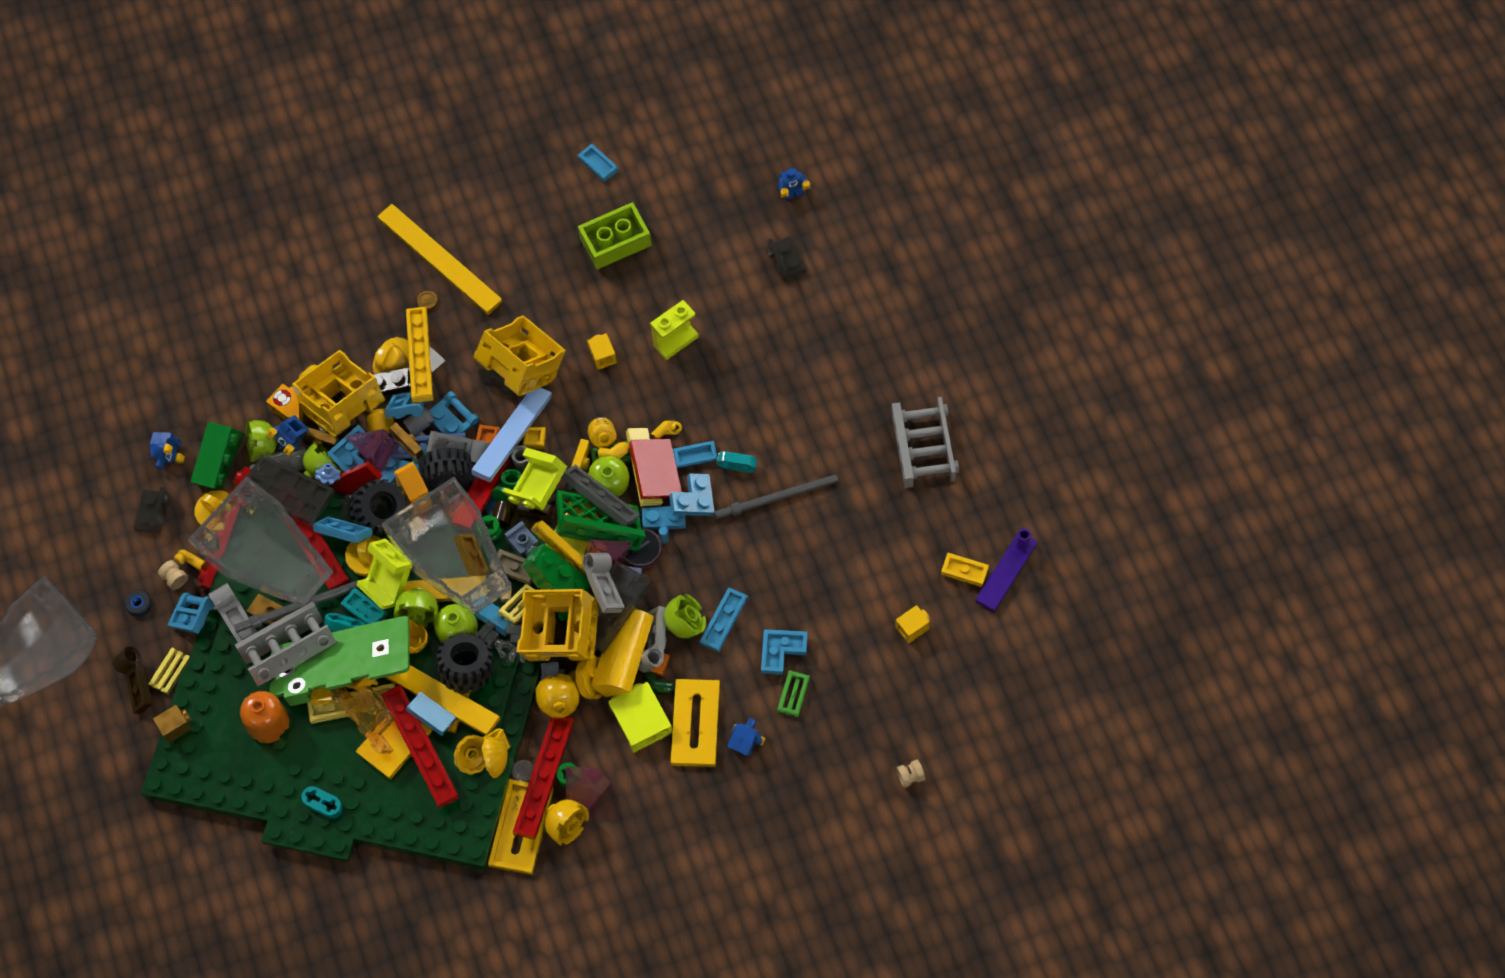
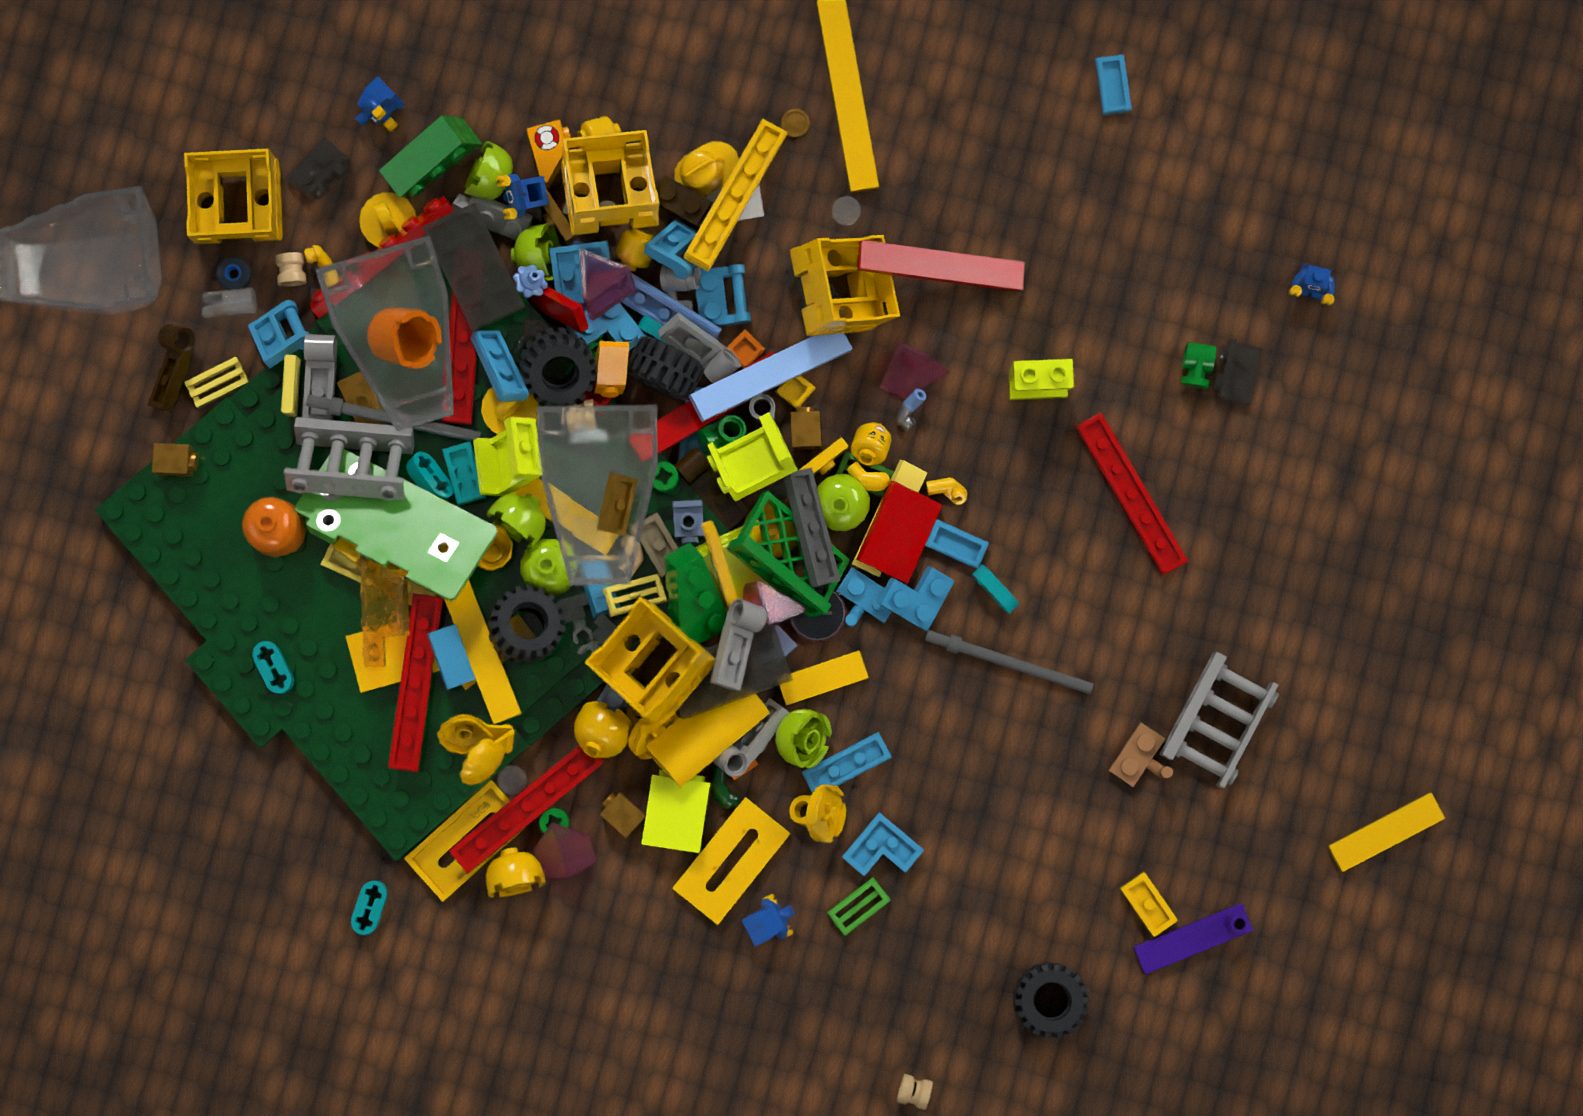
camera: 30 degrees right, 20 degrees up
pearl gold plate [389,423,424,463] -> none
lime brick [578,202,652,270] -> none
yellow brick [587,333,617,370] -> none
yellow brick [895,605,930,644] -> none
none -> yellow piece [184,149,282,244]
none -> clear hinge [202,287,257,318]
none -> light yellow tile [281,355,301,417]
none -> teal beam [351,880,389,935]
none -> orange cylinder [367,307,442,369]
none -> pearl gold brick [600,793,646,838]
none -> yellow tile [777,651,869,706]
none -> yellow tile [789,784,847,843]
none -> pearl gold brick [790,407,821,450]
none -> clear plate [832,196,861,225]
none -> tile [857,240,1024,292]
none -> clear pink slope [880,342,950,399]
none -> arm [895,389,926,431]
none -> black tyre [1013,962,1089,1038]
none -> red tile [1075,412,1188,576]
none -> medium nougat plate [1108,722,1173,787]
none -> green piece [1180,341,1217,389]
none -> yellow tile [1327,793,1445,872]

